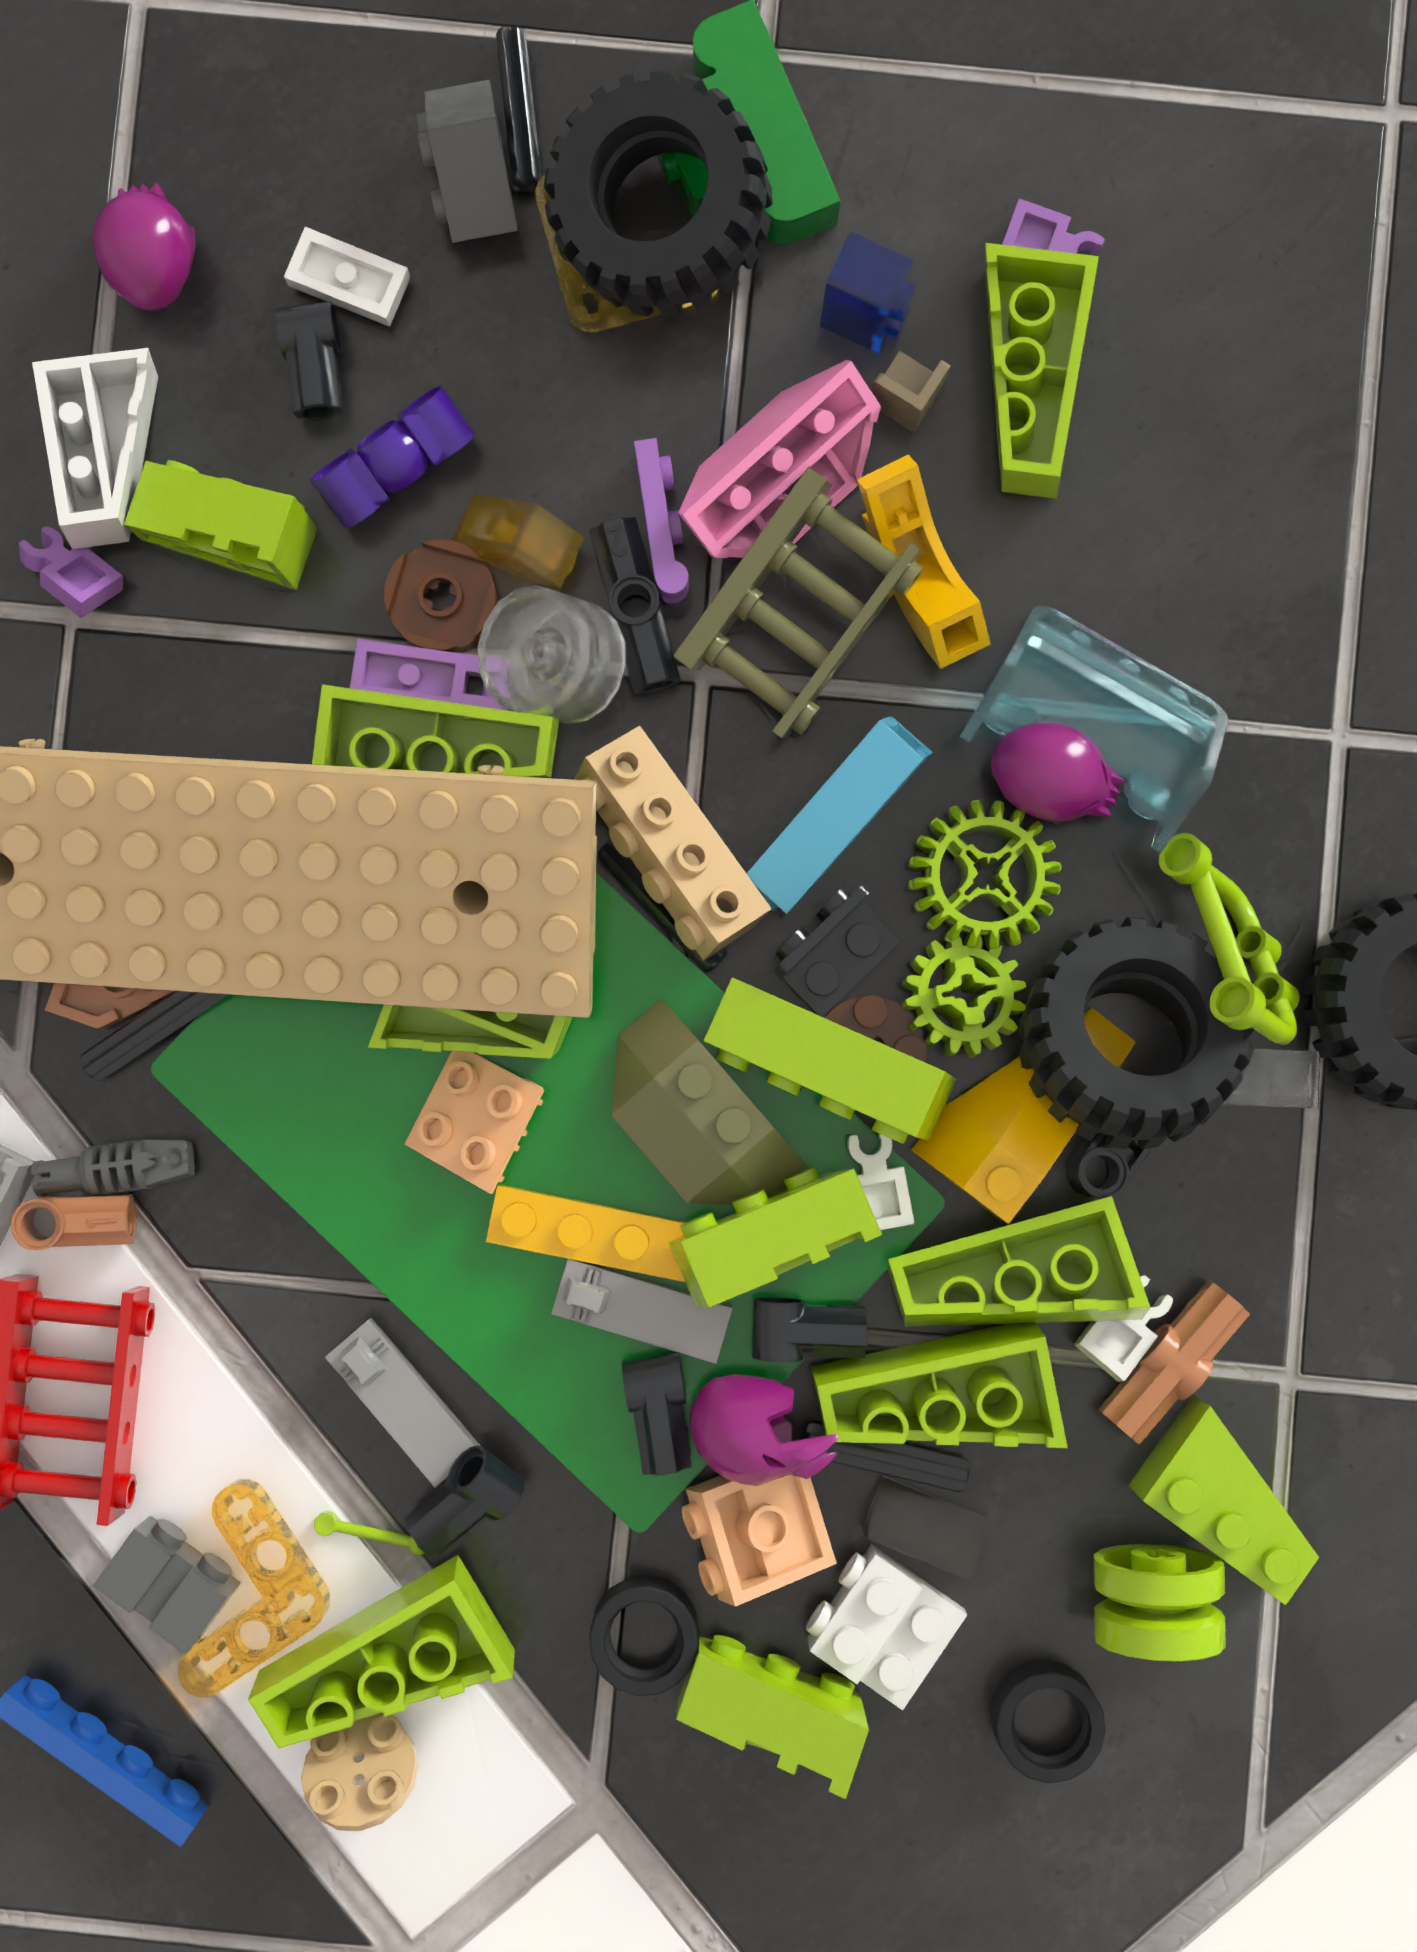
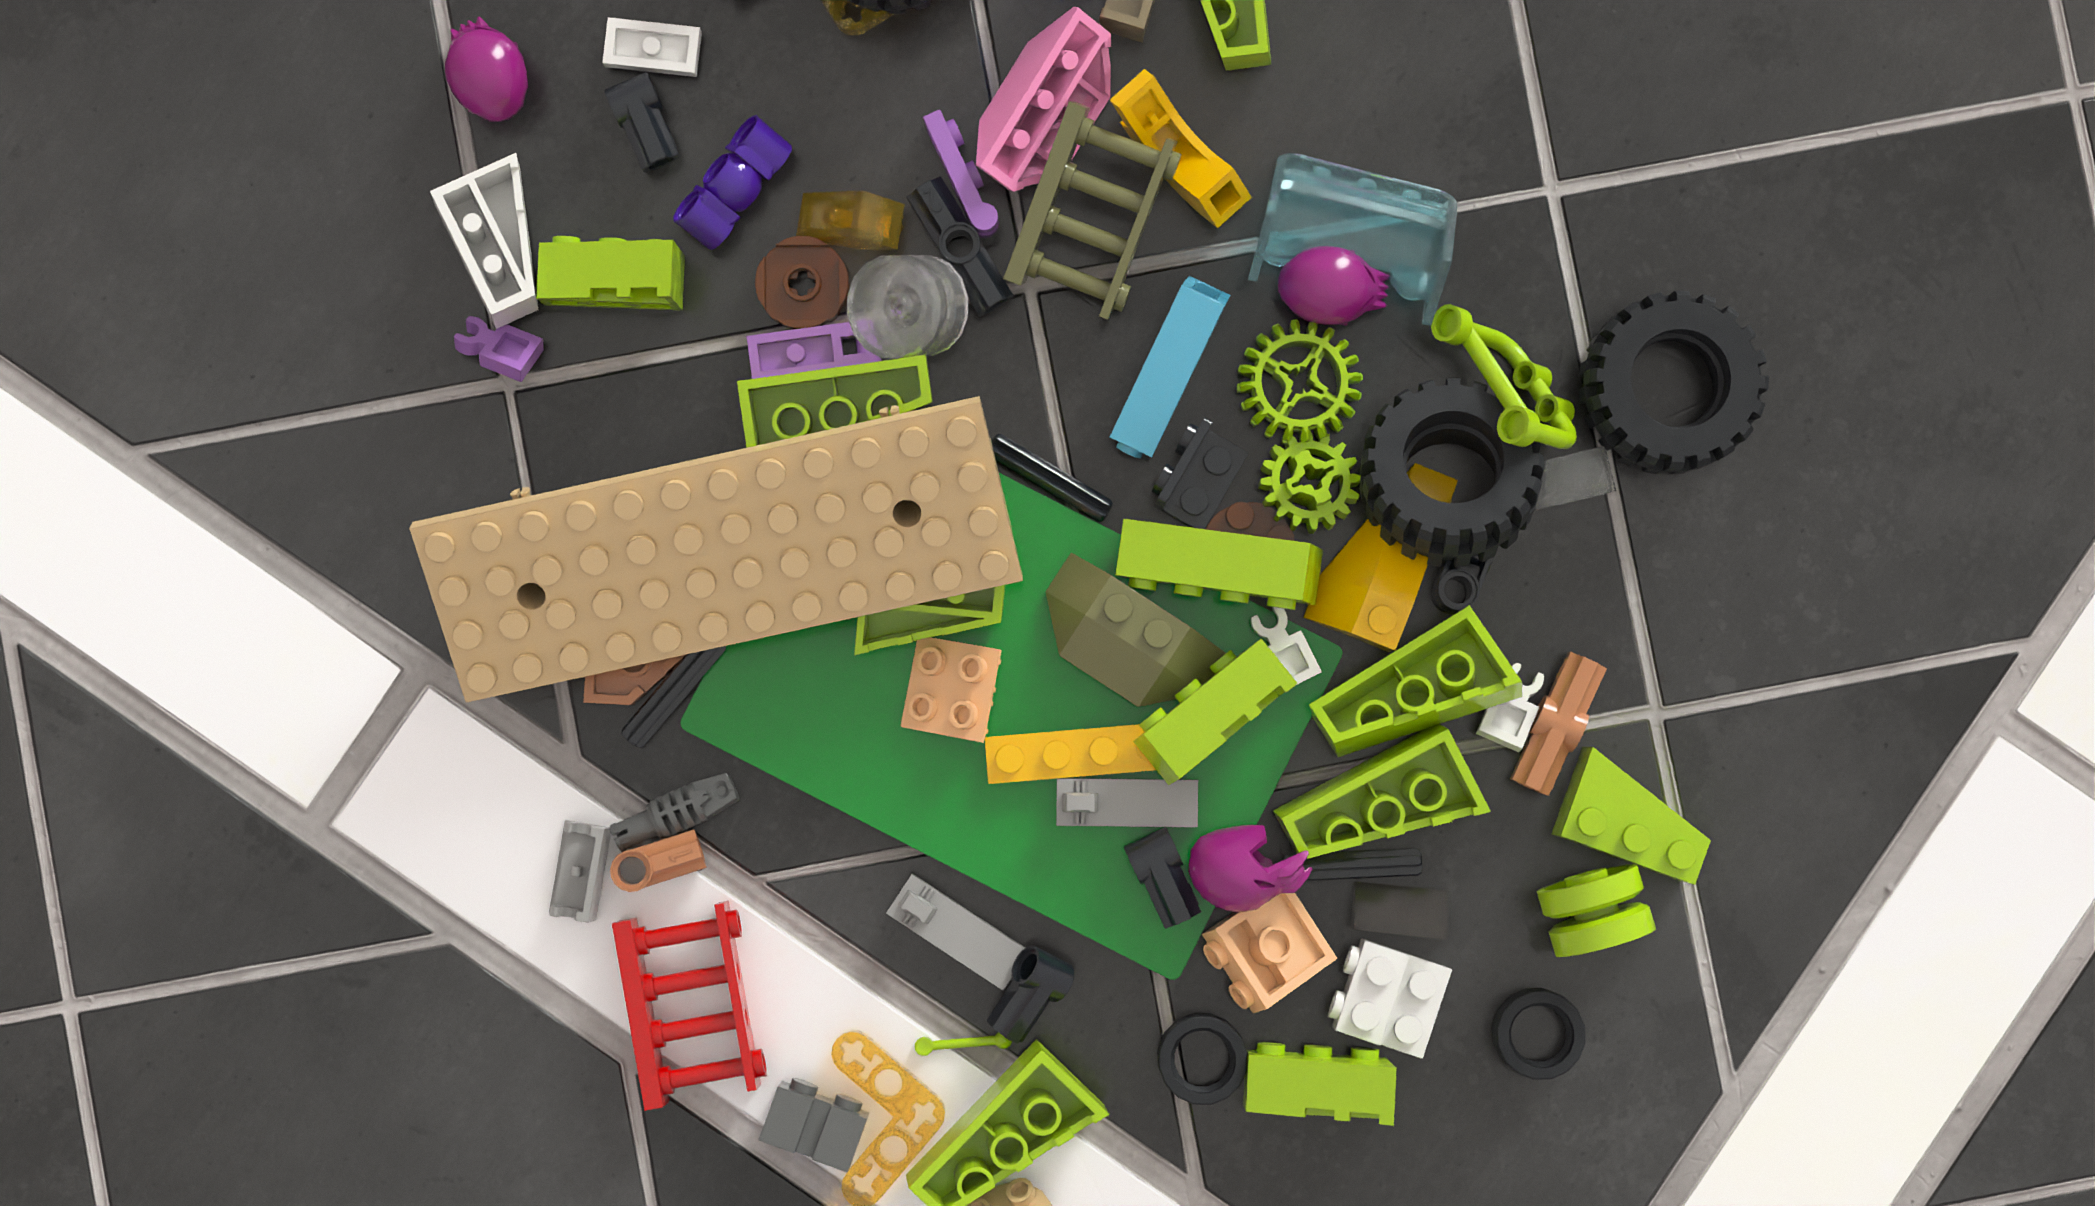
camera: 15 degrees left, 0 degrees up
tan brick [574,726,771,961] -> none
black piece [752,1297,867,1362] -> none

